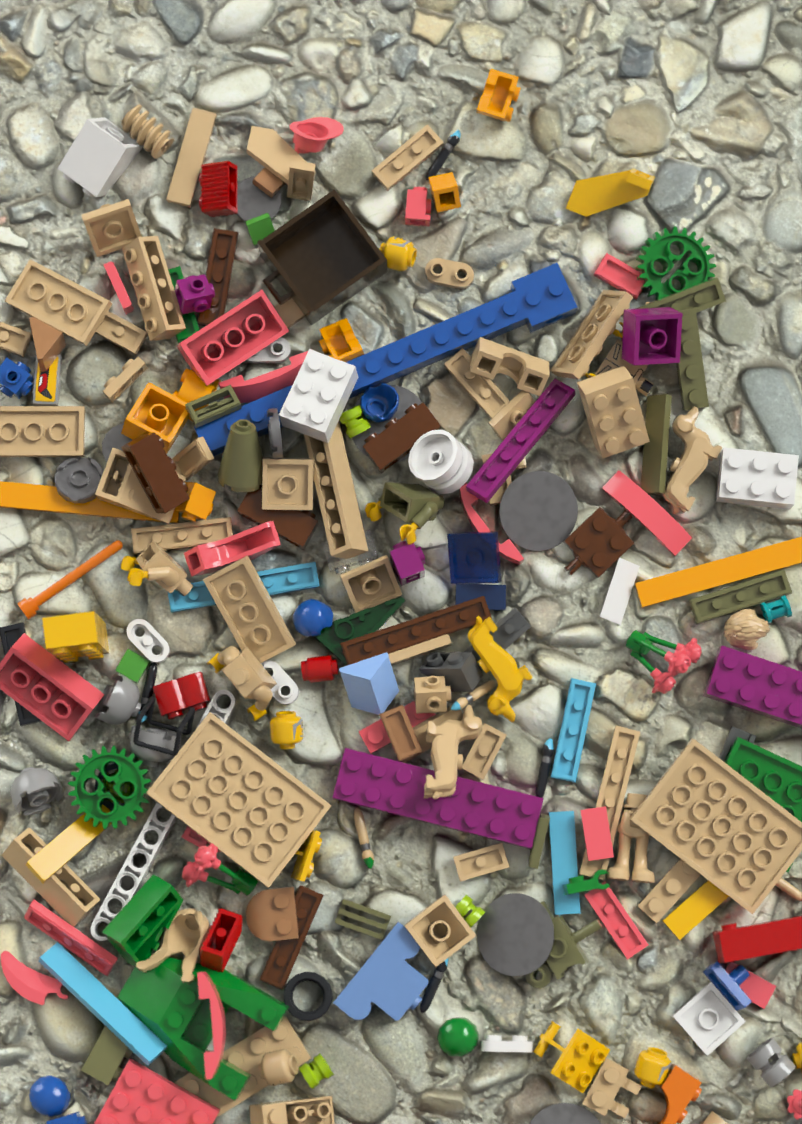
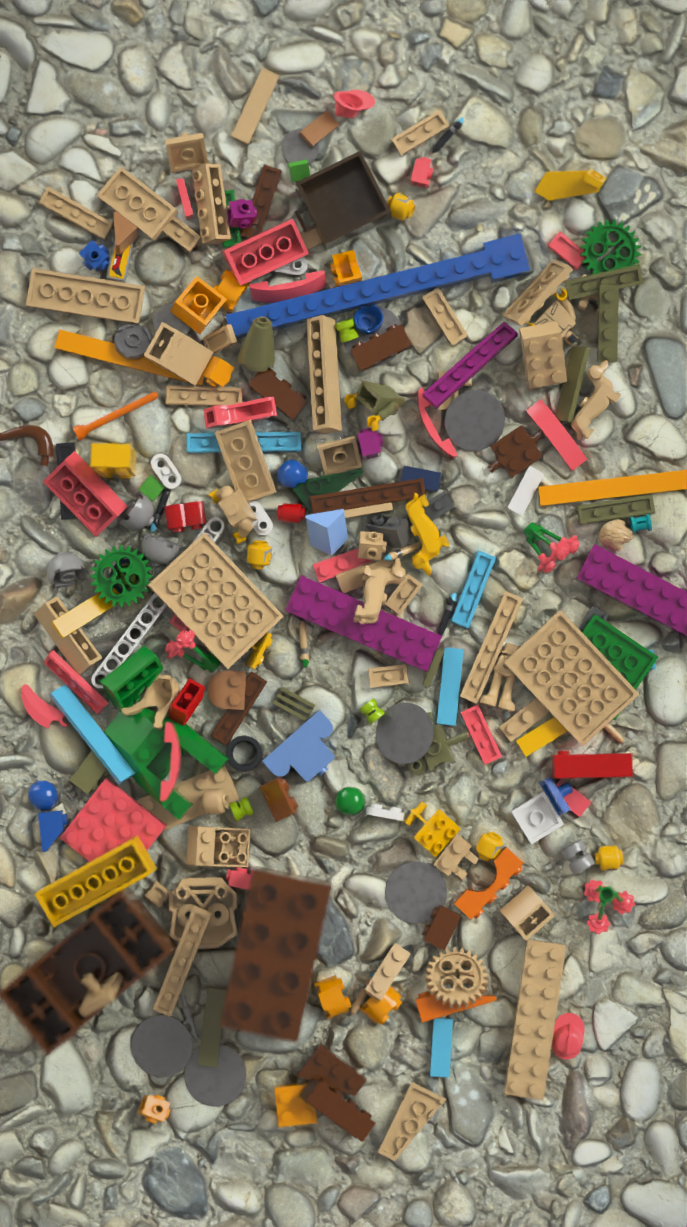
camera: 10 degrees right, 5 degrees up
white slope [57,117,144,198] -> none
tan plate [103,357,148,403] -> none
tan piece [121,104,174,159] -> none
reddish brown brick [121,432,190,514] -> none
tan torso [121,541,193,596] -> none
black piece [133,696,195,756] -> none
olive tile [185,385,242,428] -> none
red brick [199,161,238,217] -> none
tan piece [247,126,316,201] -> none
tan tile [262,458,314,510] -> none
flat silver tile [267,408,283,459] -> none
white brick [279,349,358,443] -> none
medium nougat tile [379,704,423,761] -> none
tan slope [404,895,476,967] -> none
white wheel [408,430,474,494] -> none
black piece [420,958,448,1013] -> none
tan plate [425,258,474,289] -> none
light orange brick [428,172,461,213] -> none
clear blue tile [447,531,501,584] -> none
tan arch [470,337,550,396] -> none
light orange cylinder [476,69,521,122] -> none
tan plate [489,390,535,440] -> none
green plate [563,870,610,895] -> none
coral tile [580,806,614,861] -> none
magenta brick [621,307,683,365] -> none
white brick [715,448,799,510] -> none
none -> dark orange slope [259,777,299,822]

